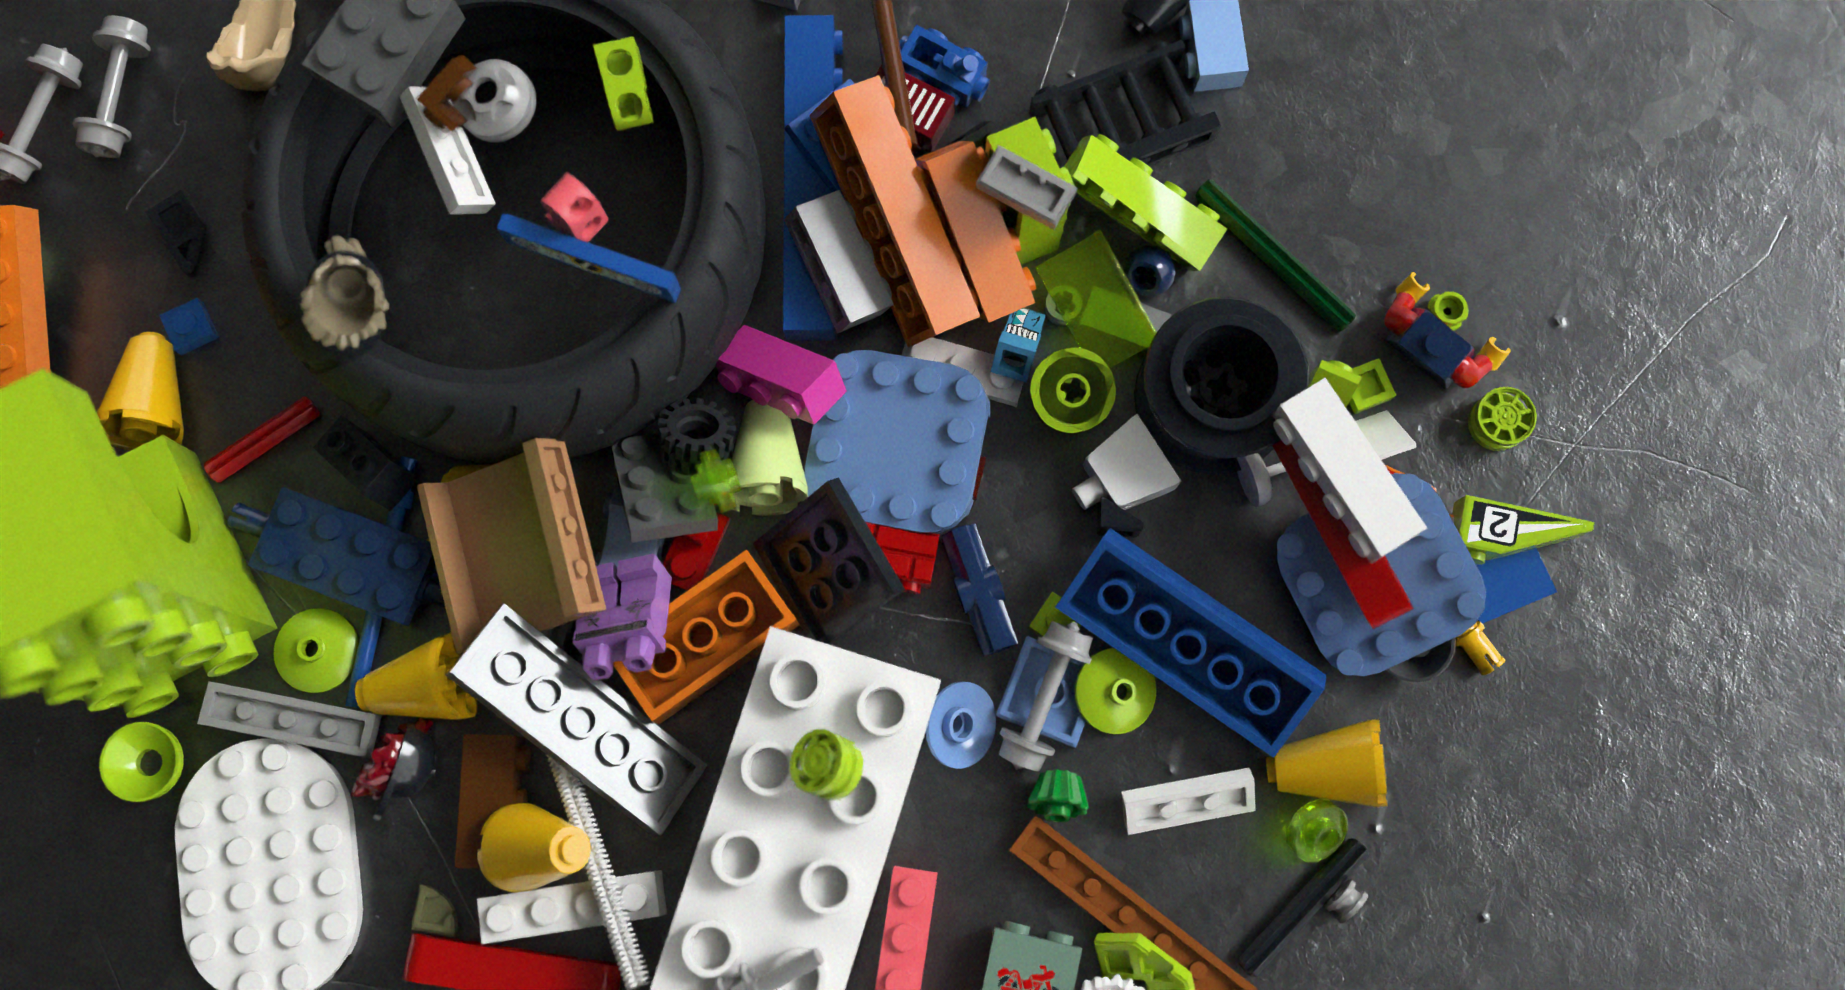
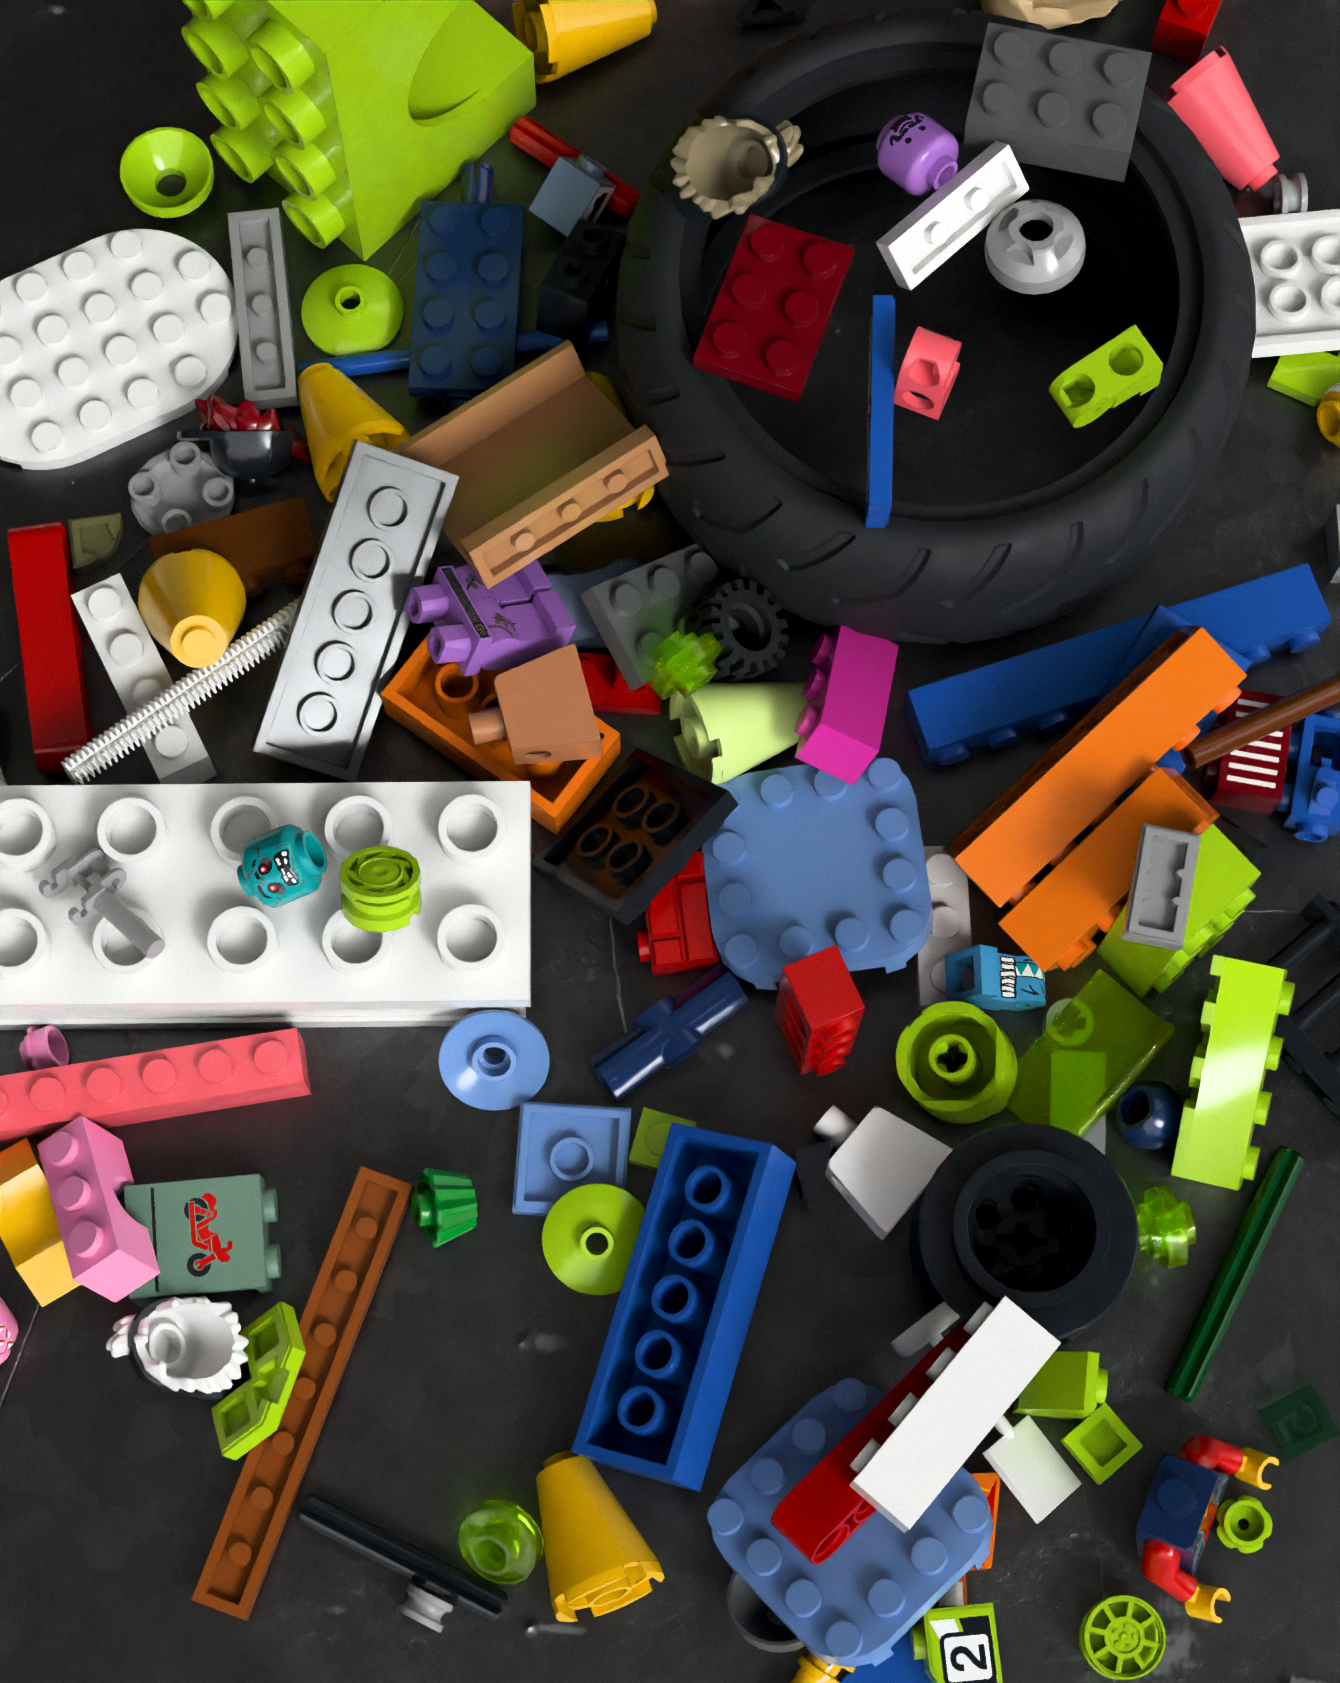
camera: 70 degrees right, 5 degrees down
blue plate [159,297,219,355] -> none
reddish brown bracket [417,55,477,131] -> none
light grey brick [784,190,894,333] -> none
light grey piece [999,621,1093,771] -> none
white plate [1121,768,1255,835] -> none
none -> light grey dish [128,441,235,537]
none -> teal head [237,824,327,908]
none -> nougat torso [467,644,602,765]
none -> sand blue brick [528,154,617,237]
none -> dark red plate [693,214,855,402]
none -> red brick [773,945,865,1077]
none -> medium lavender head [876,112,959,197]
none -> clear neon green plate [1137,1184,1196,1270]
none -> clear green tile [1259,1383,1340,1461]

